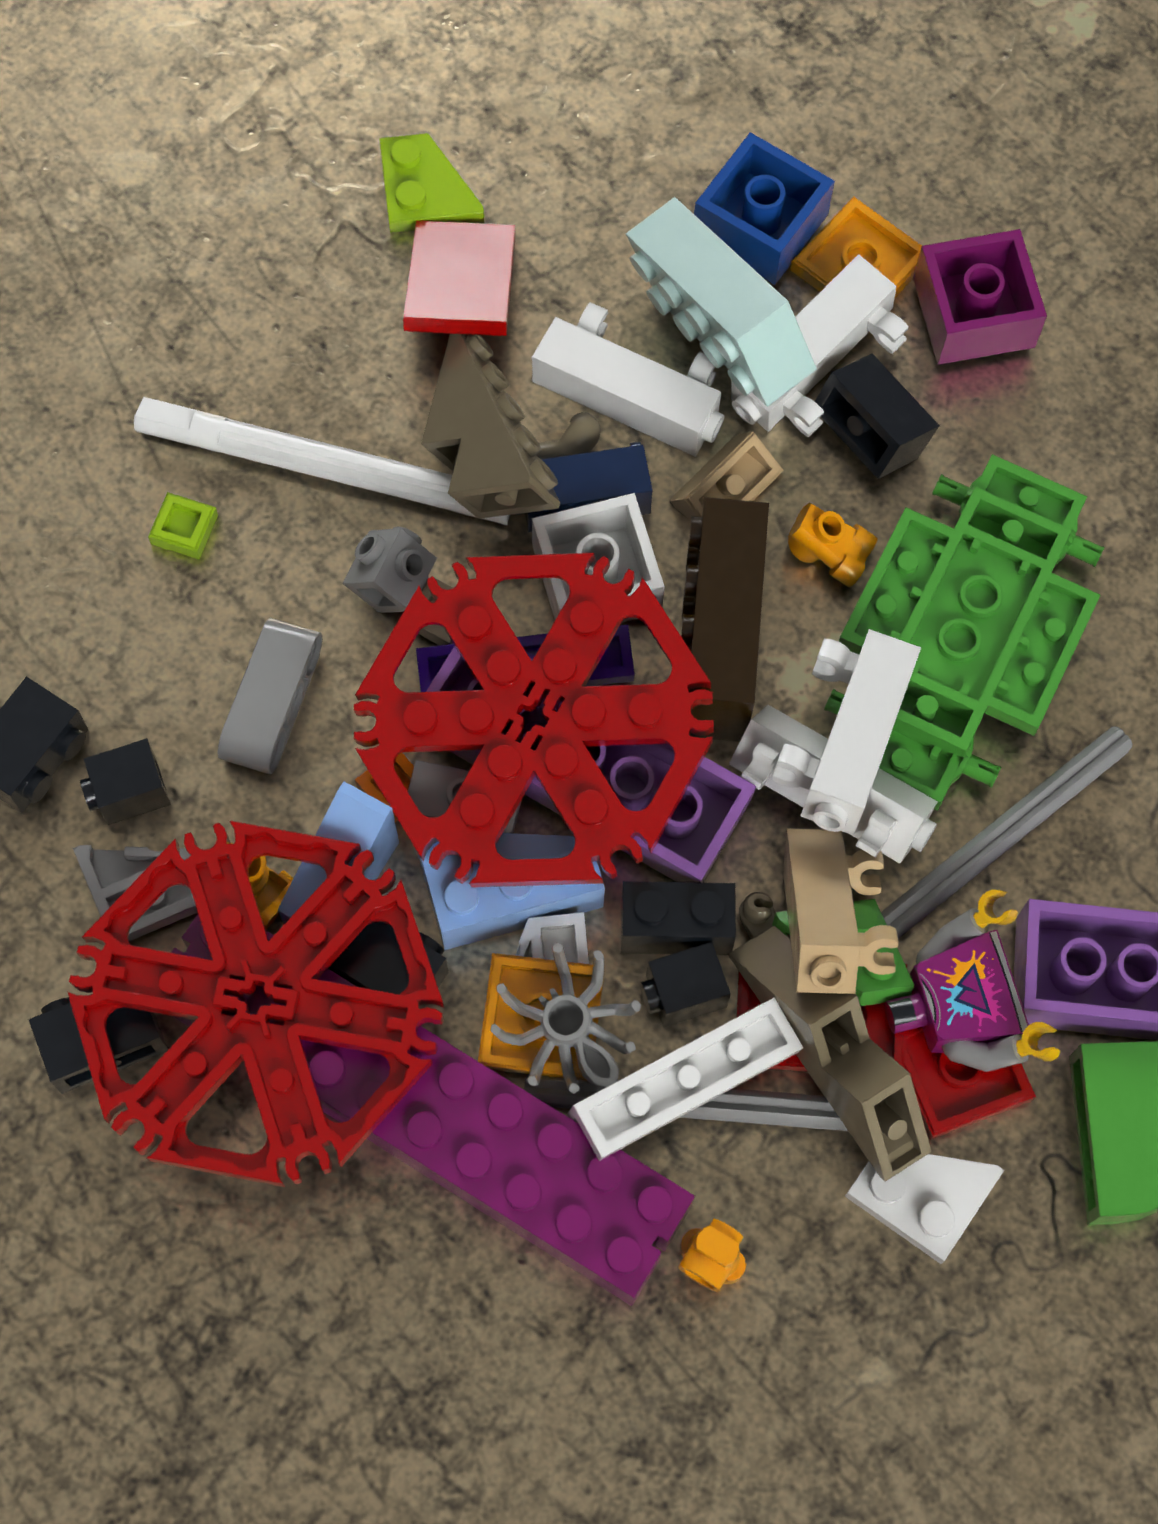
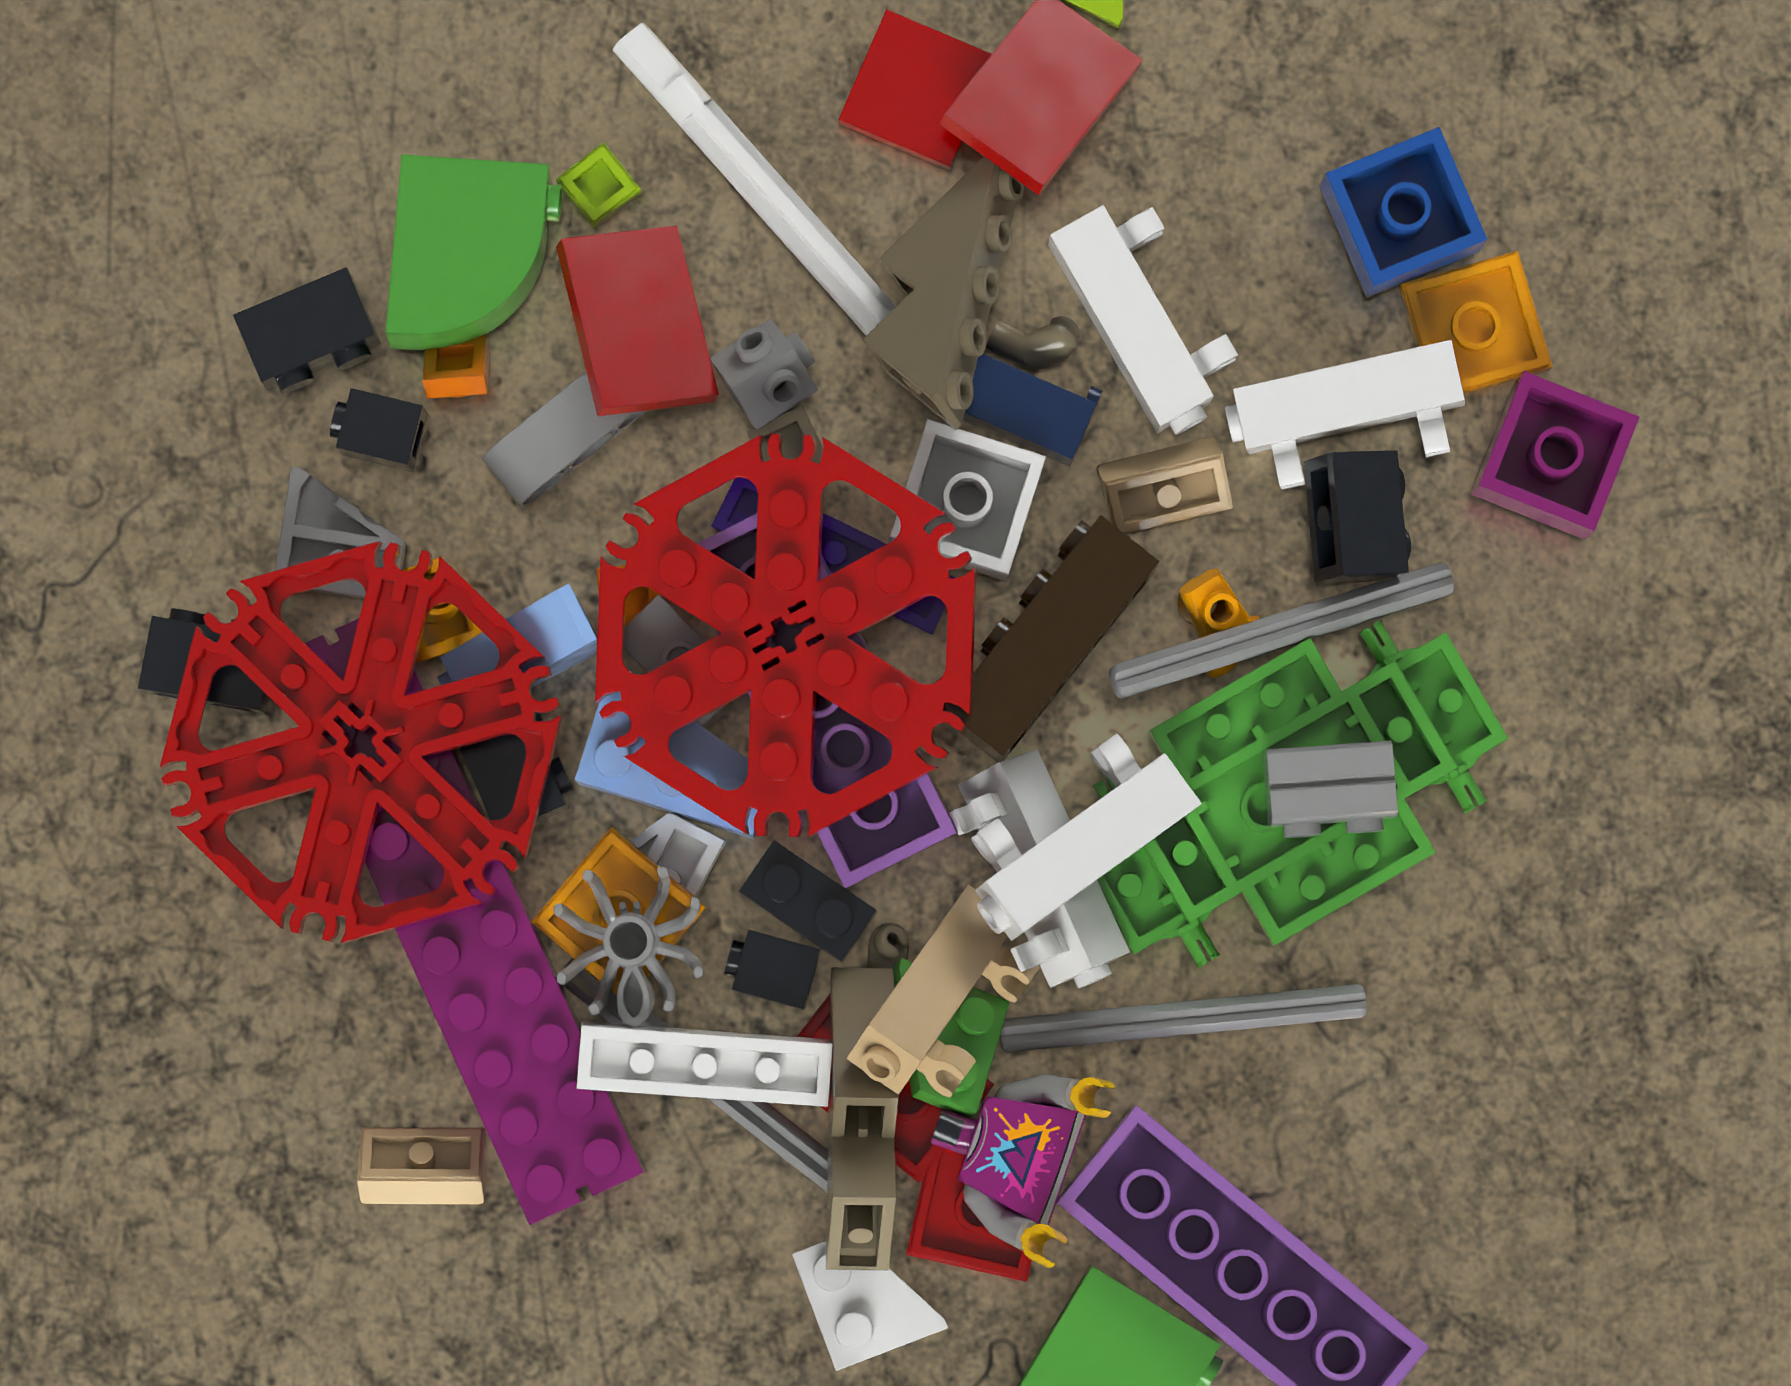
camera: 35 degrees right, 15 degrees up
light aqua brick [626,197,817,407] -> none
light orange plate [678,1219,746,1292] -> none
none -> tan slope [357,1127,485,1204]
none -> bright green brick [385,154,562,350]
none -> orange plate [423,335,490,399]
none -> red tile [556,226,719,417]
none -> red tile [838,9,992,171]
none -> light grey axle [1109,562,1455,698]
none -> light grey brick [1263,741,1398,838]

